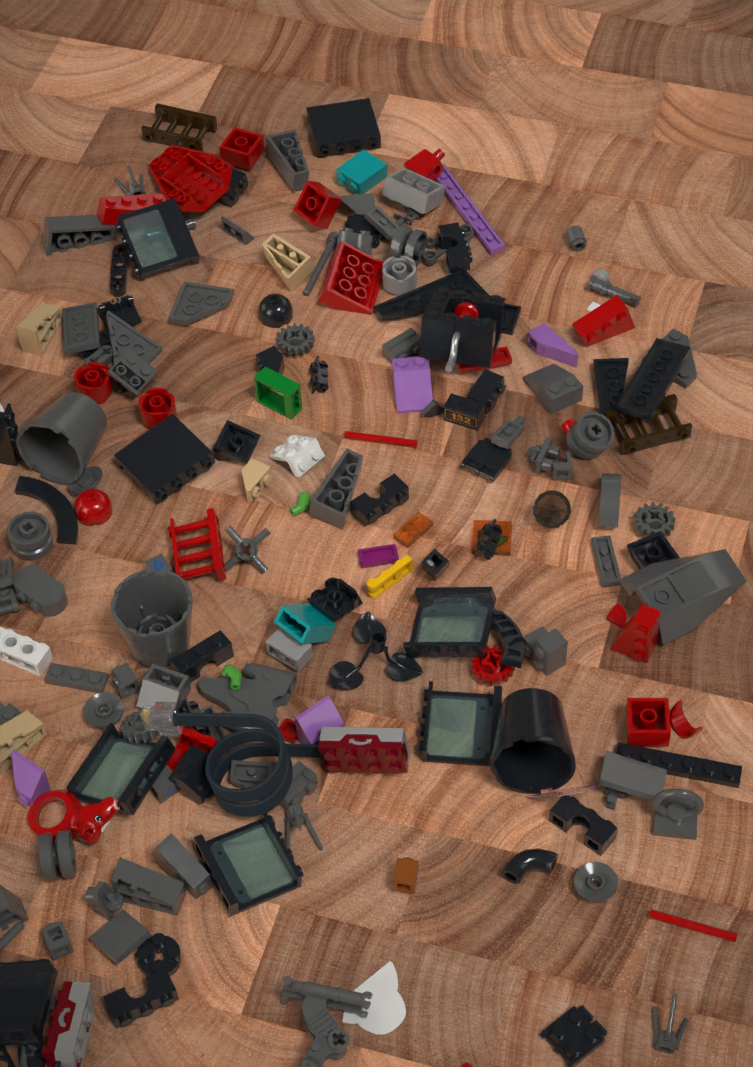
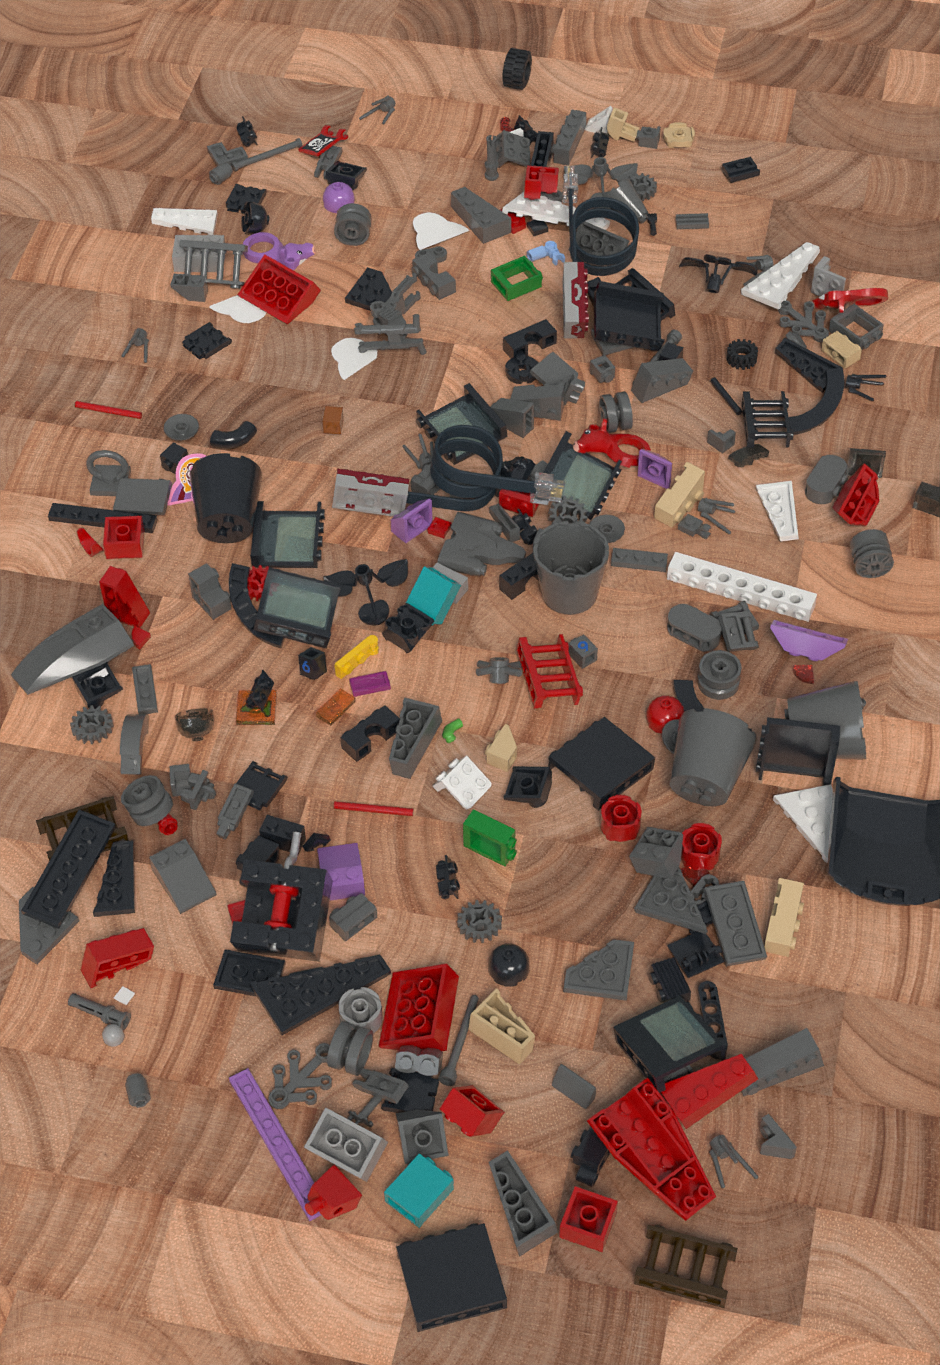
camera: 175 degrees right, 0 degrees up
bright green arm [222,664,242,690] -> none
black slope [255,346,285,375] -> none
black arch [438,222,473,273] -> none
medium lavender slope [527,323,578,367] -> none
none -> black brick [648,957,691,1006]
none -> dark grey slope [760,1114,797,1159]

